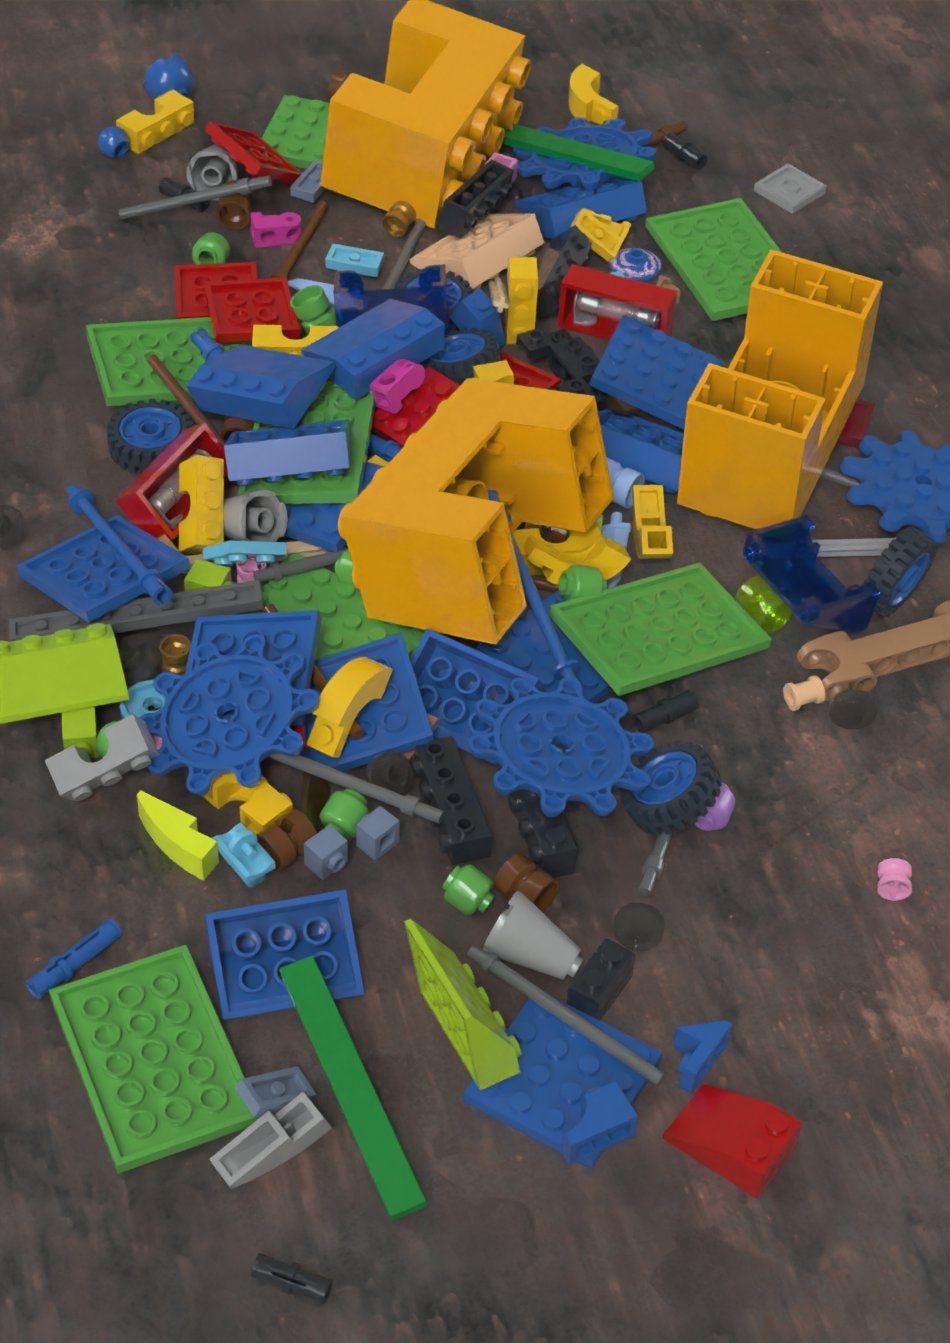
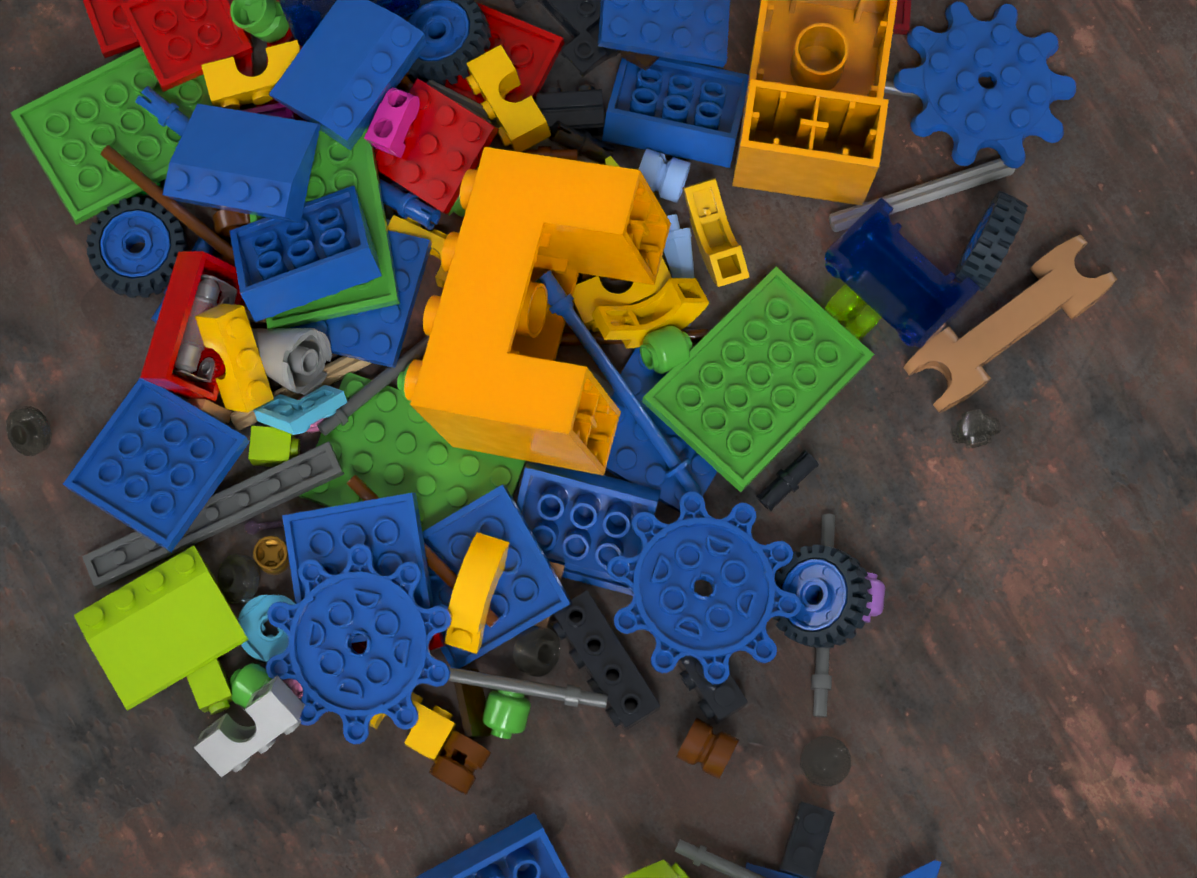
camera: 15 degrees left, 30 degrees up
blue bar [67,484,172,605] -> none
neon yellow slope [137,790,219,881] -> none
medium azure hips [212,822,275,888] -> none
sand blue plate [304,825,348,880] -> none
sand blue plate [356,806,400,861] -> none
bright green head [442,864,495,916] -> none
light grey cone [483,891,584,980] -> none
light nougat bush [783,675,825,711] -> none
bright pink wheel [878,858,912,901] -> none

